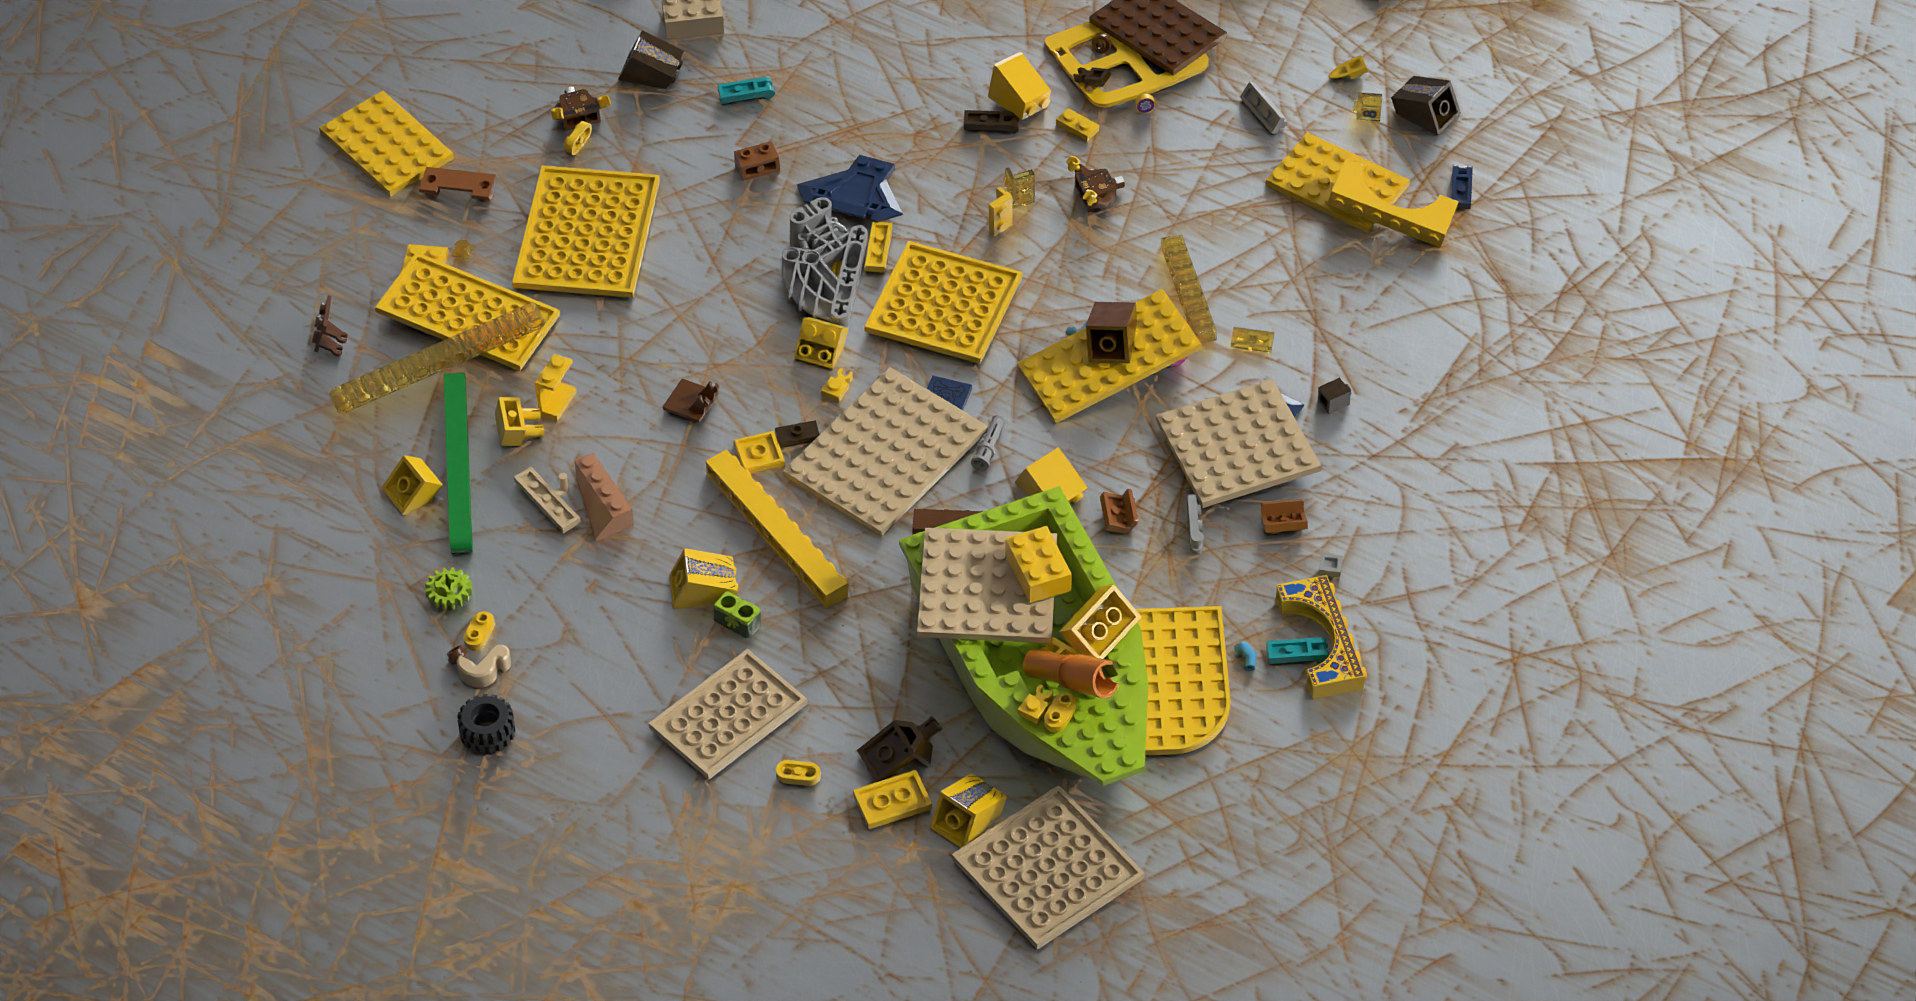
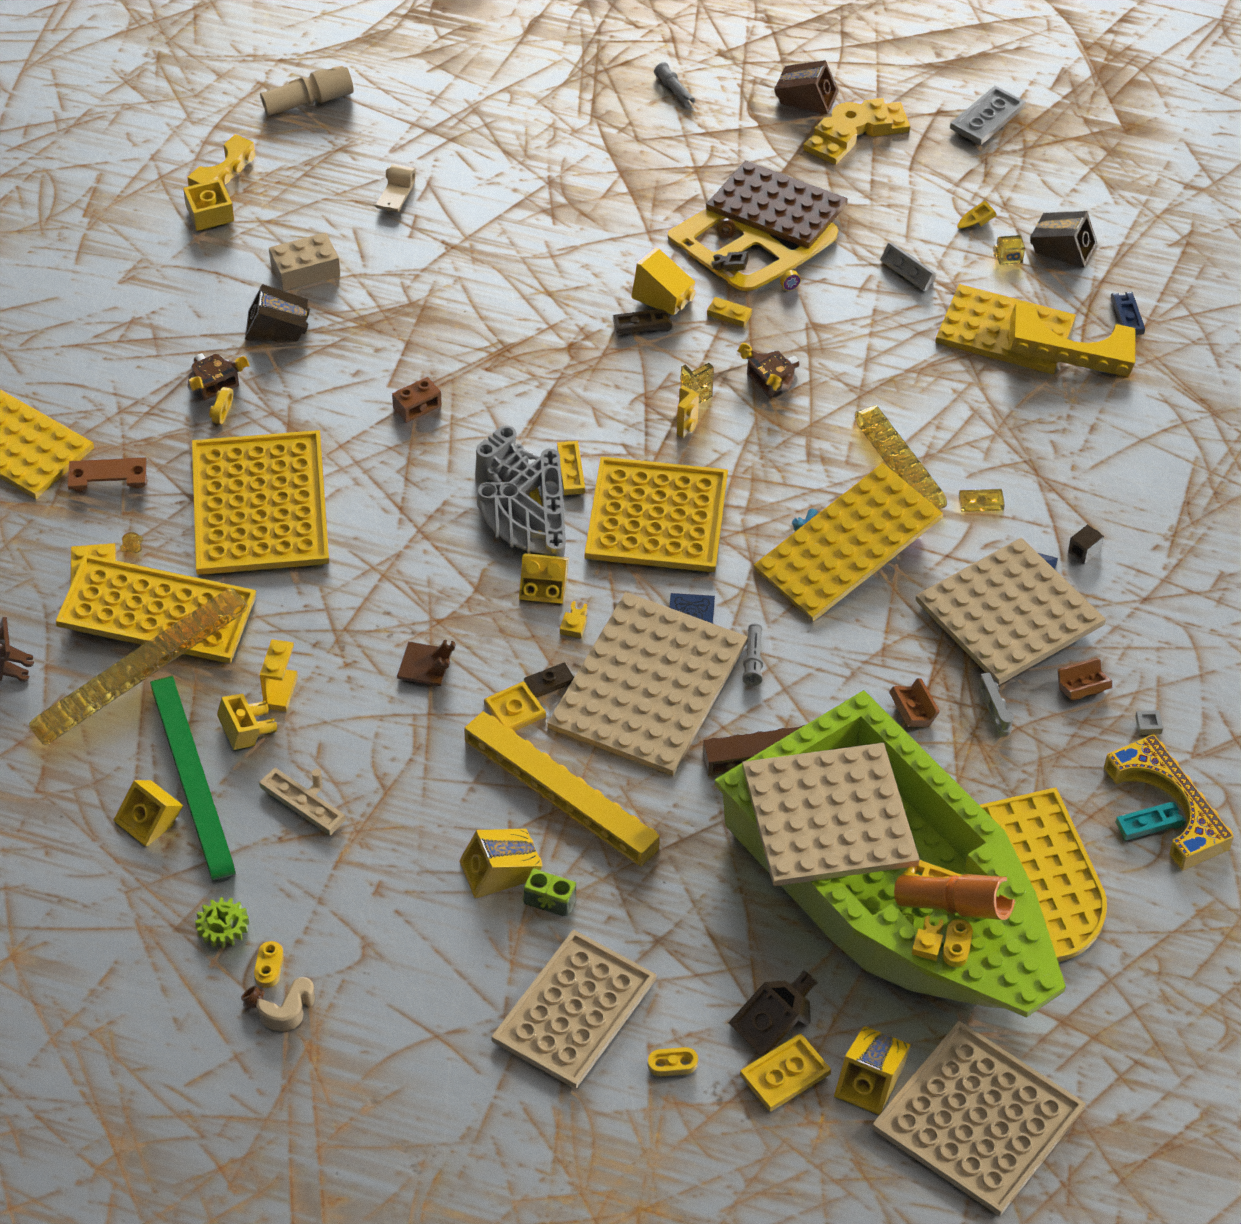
camera: 15 degrees left, 0 degrees up
black tyre [457,694,515,755] -> none
nougat wedge [574,453,634,542] -> none
teal plate [717,77,775,104] -> none
dark blue plate [797,154,903,222] -> none
yellow brick [1005,526,1072,603] -> none
yellow slope [1015,447,1088,504] -> none
yellow slope [1059,584,1142,659] -> none
reddish brown slope [1086,301,1137,363] -> none
dark azure arm [1234,641,1256,671] -> none

